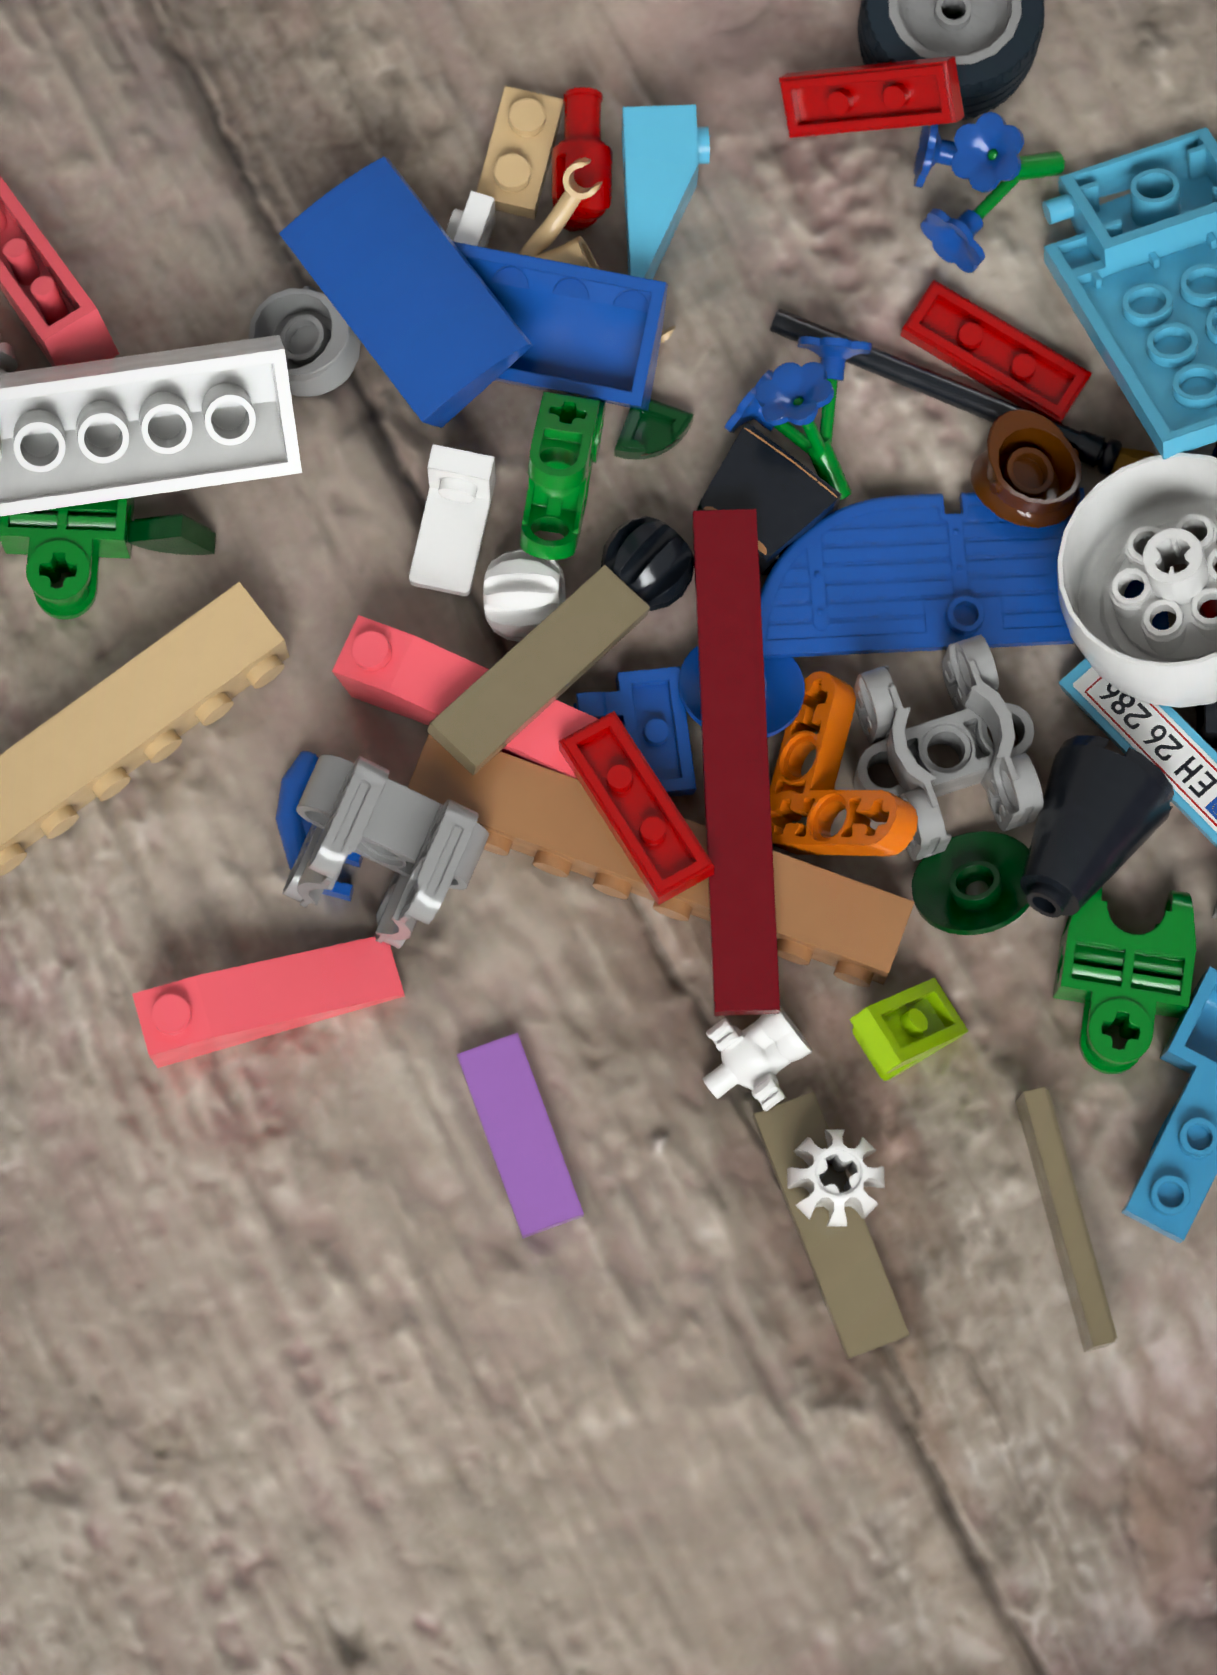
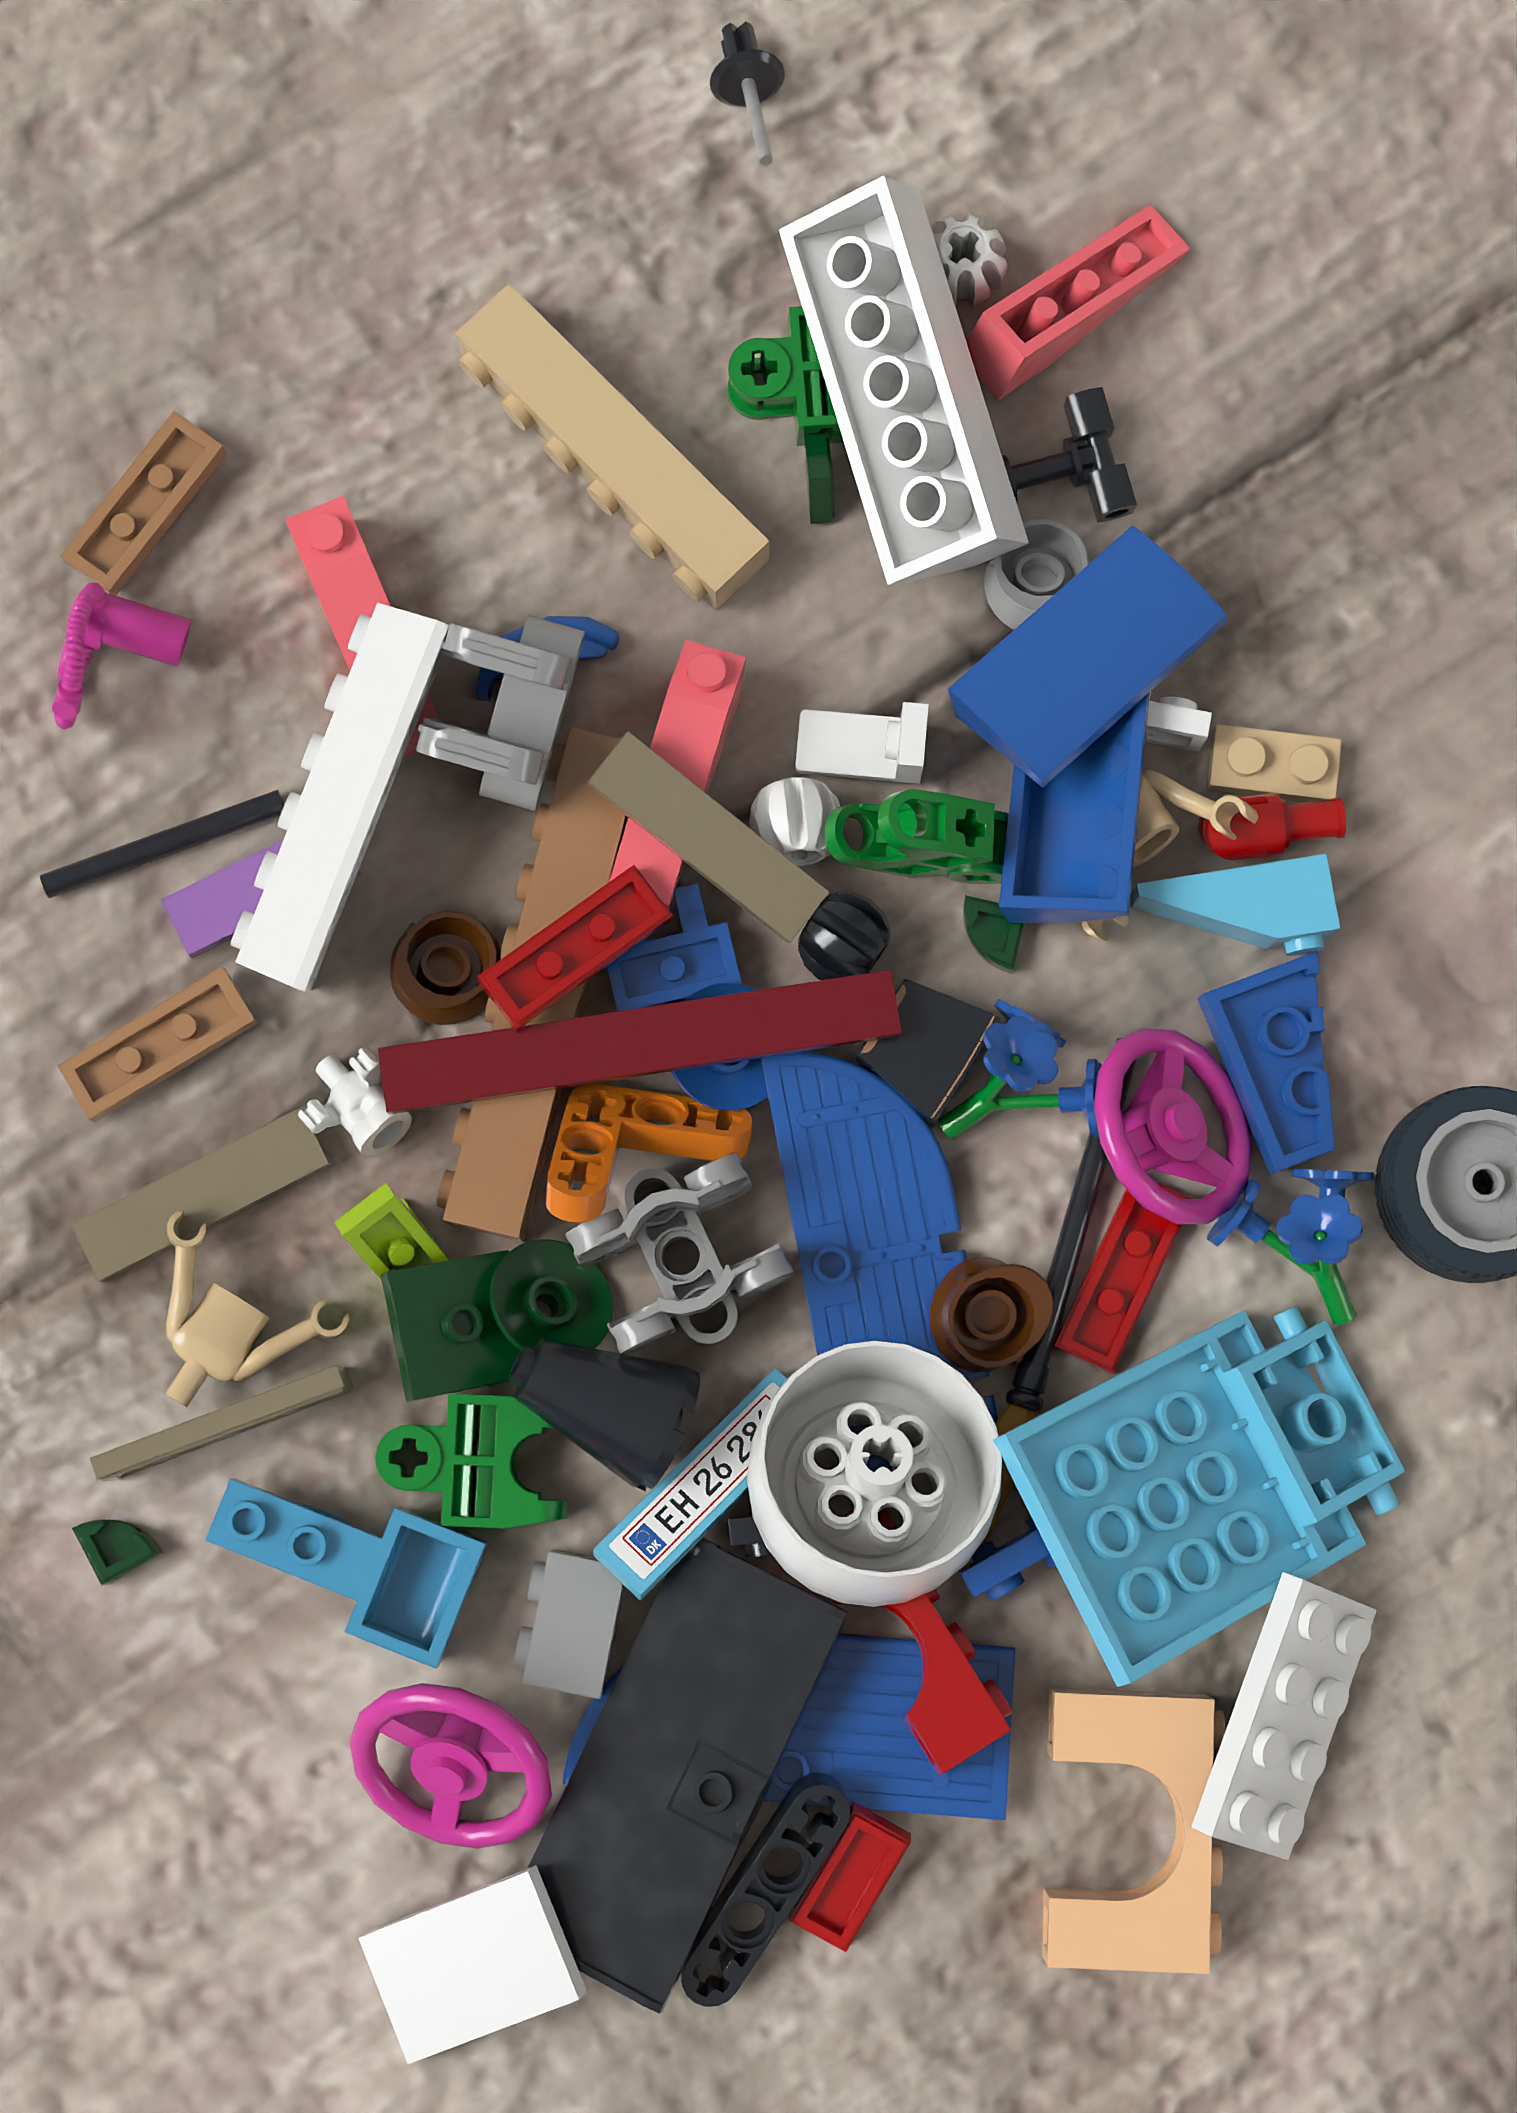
camera: 90 degrees right, 5 degrees up
red tile [779,56,965,138] -> none
white piece [787,1129,885,1226] -> none
none -> black bar [40,789,284,899]
none -> dark pink piece [52,582,192,730]
none -> medium nougat plate [57,966,259,1122]
none -> medium nougat plate [60,411,227,596]
none -> dark green tile [72,1519,164,1586]
none -> tan piece [165,1210,349,1407]
none -> white slope [230,603,449,992]
none -> dark green plate [380,1250,520,1403]
none -> reddish brown piece [390,911,501,1025]
none -> black bar [1002,387,1137,523]
none -> dark pink piece [1094,1028,1252,1224]
none -> blue wing [1197,951,1335,1175]

